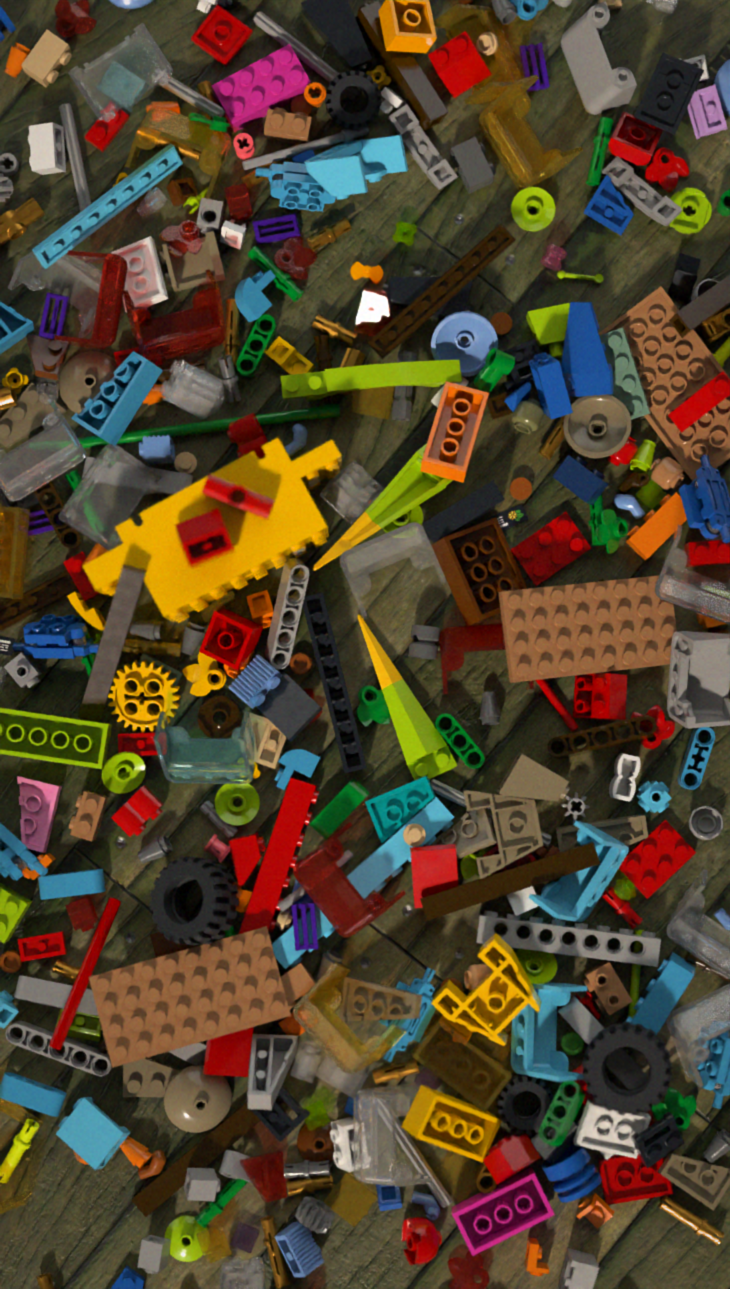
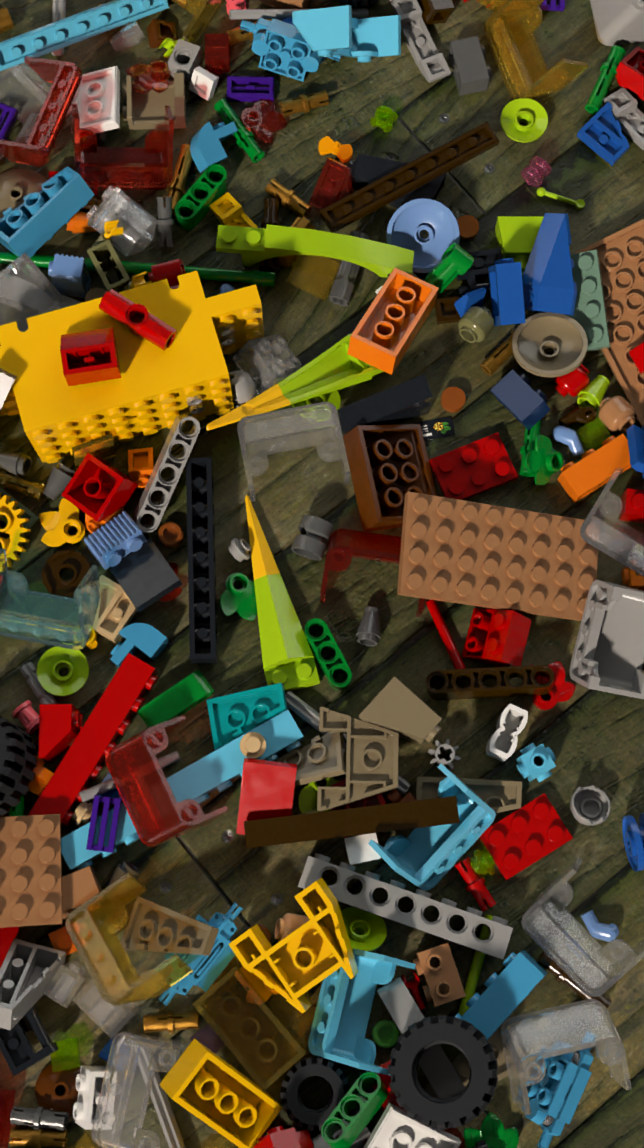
camera: 10 degrees right, 10 degrees down
dark azure beam [677,727,715,790] -> none
none -> olive torso [87,220,152,292]
none -> light grey plate [228,538,251,562]
none -> light grey hair [229,370,256,407]

